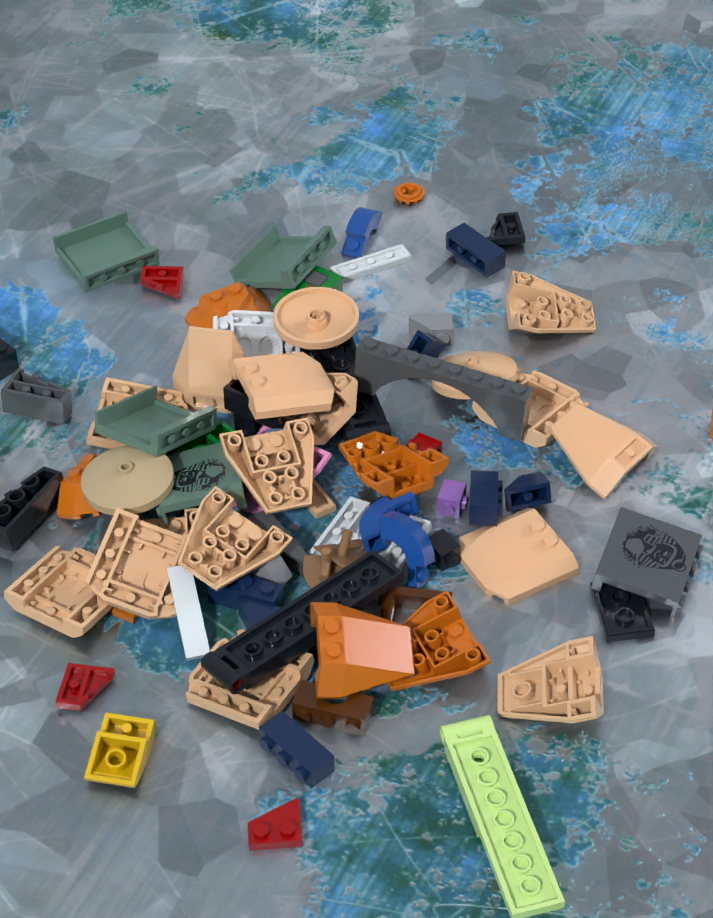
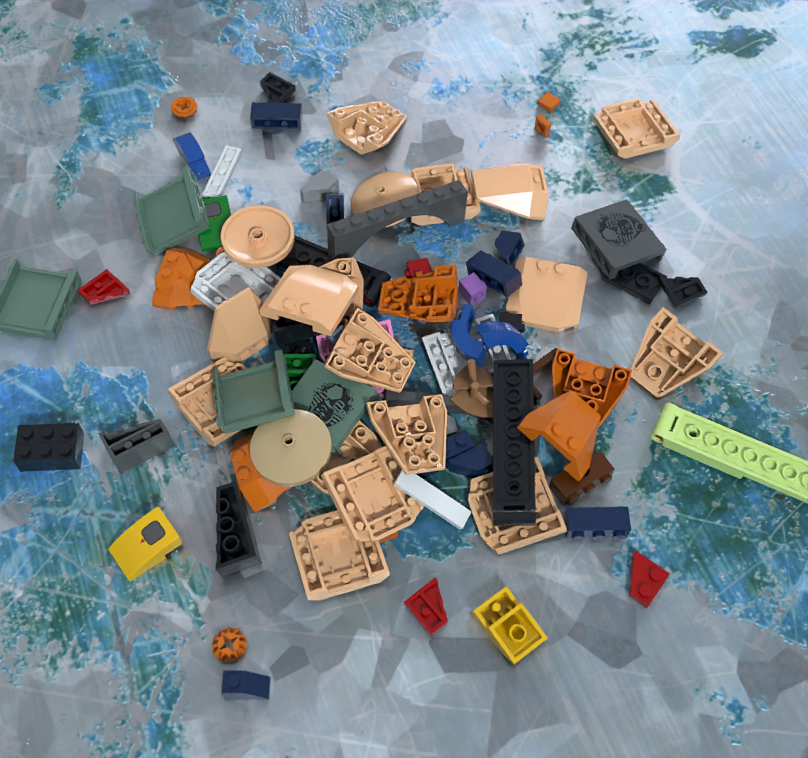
camera: 50 degrees left, 15 degrees up
none -> black wing [657,276,708,309]

